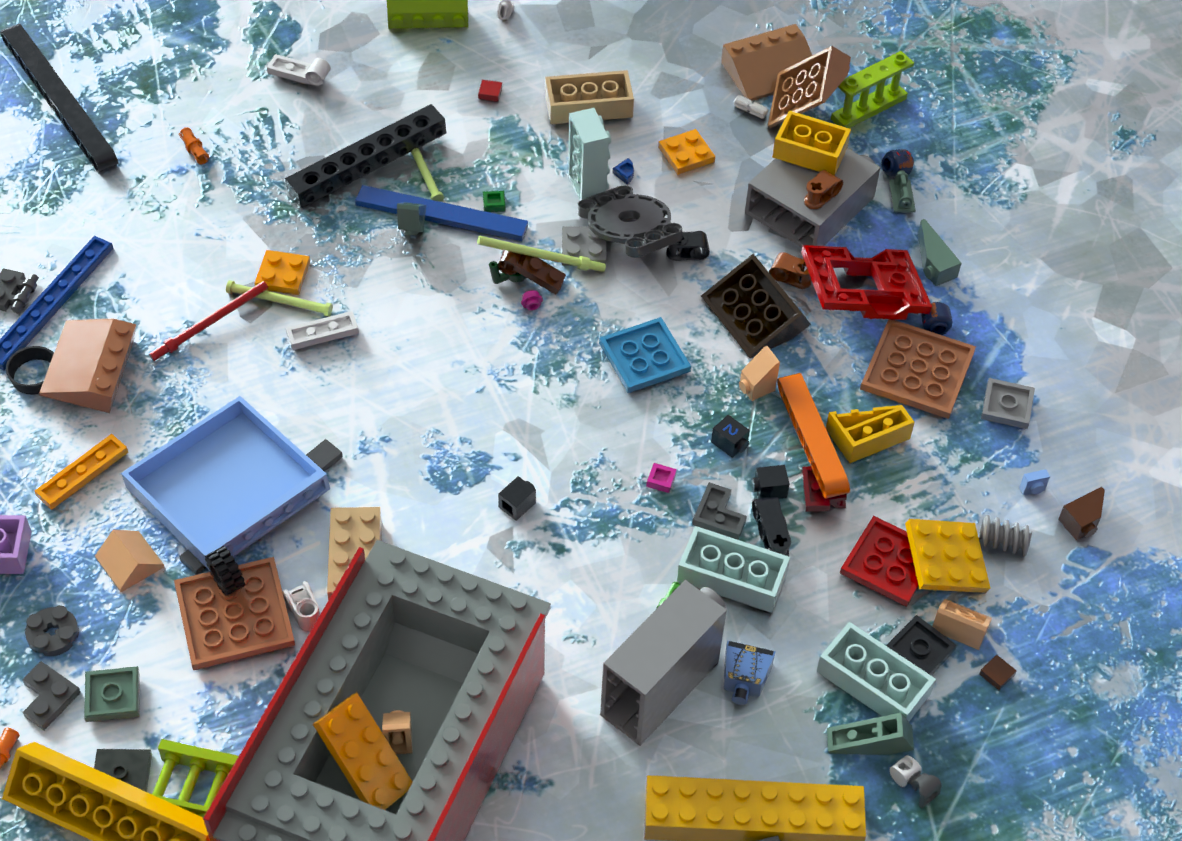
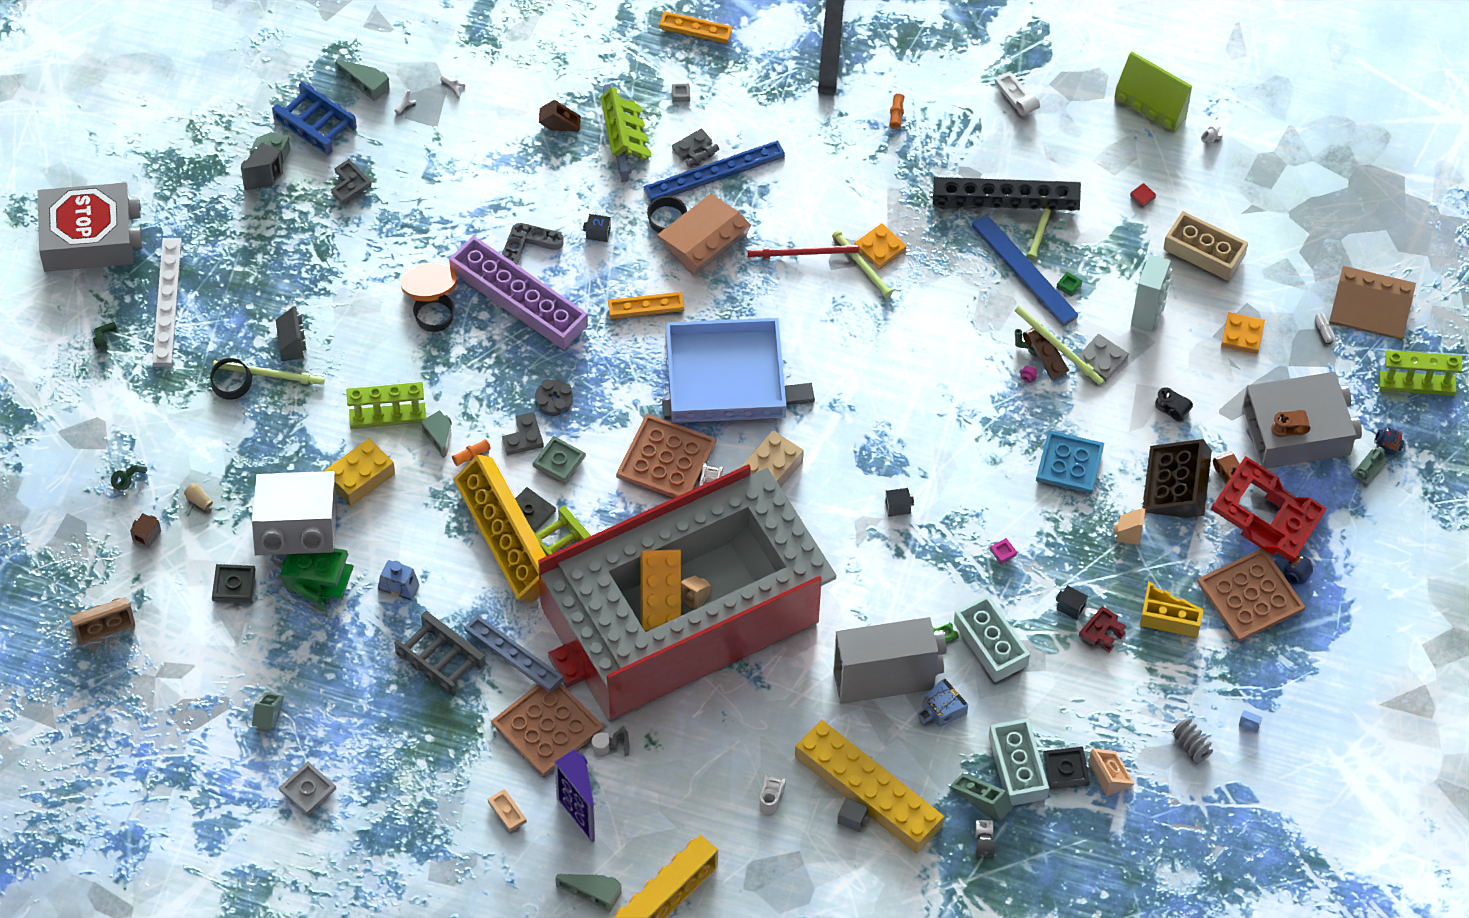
camera: 40 degrees right, 5 degrees up
light nougat slope [95,530,165,592] -> none
black tyre [205,546,245,596] -> none
white plate [286,311,359,350] -> none
sand green slope [397,202,426,235] -> none
dark grey piece [578,185,682,258] -> none
blue tile [613,158,634,185] -> none
dark grey plate [692,482,747,540] -> none
black brick [711,415,750,458] -> none
black piece [752,496,791,556] -> none
medium nougat slope [767,46,851,128] -> none
yellow brick [772,110,851,175] -> none
orange beam [777,373,850,499] -> none
red plate [840,515,919,607] -> none
yellow plate [905,519,990,593] -> none
sand green slope [918,219,961,286] -> none
reddish brown tile [979,655,1017,690] -> none
light grey plate [981,378,1035,429] -> none
reddish brown slope [1058,487,1105,541] -> none

